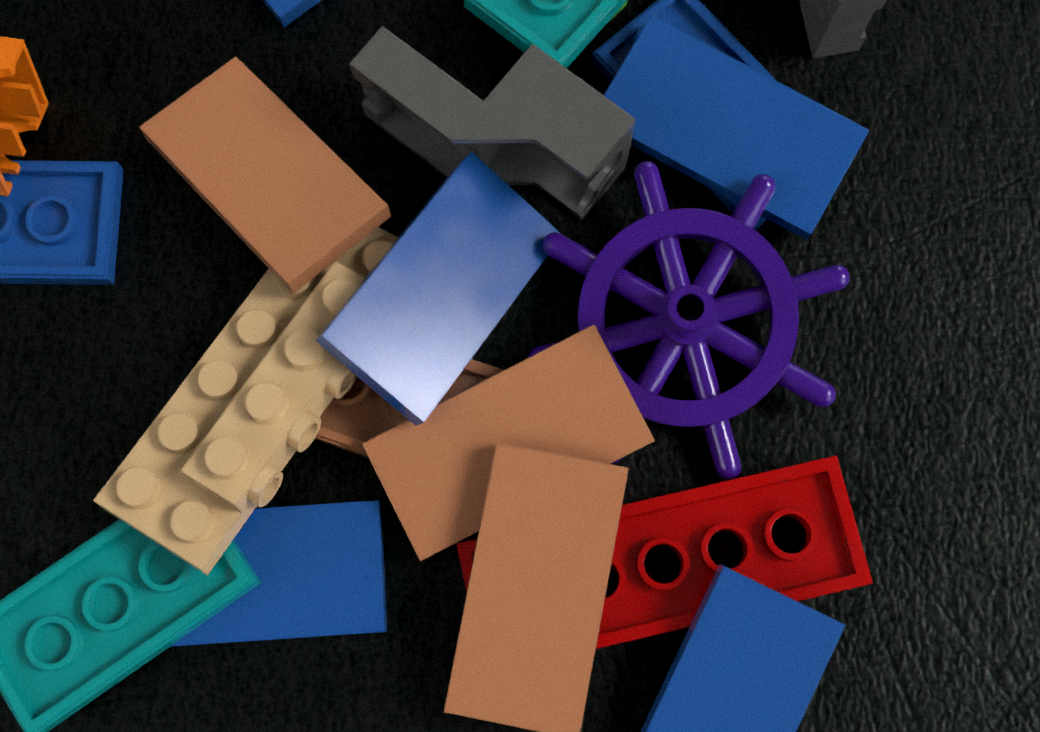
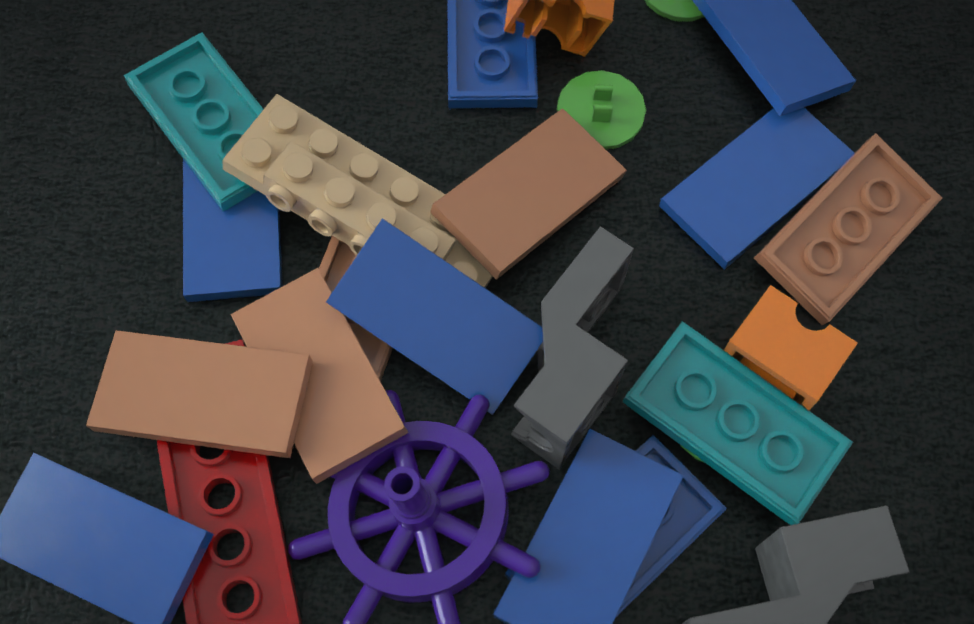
camera: 85 degrees right, 10 degrees down
none -> bright green piece [557,71,646,150]

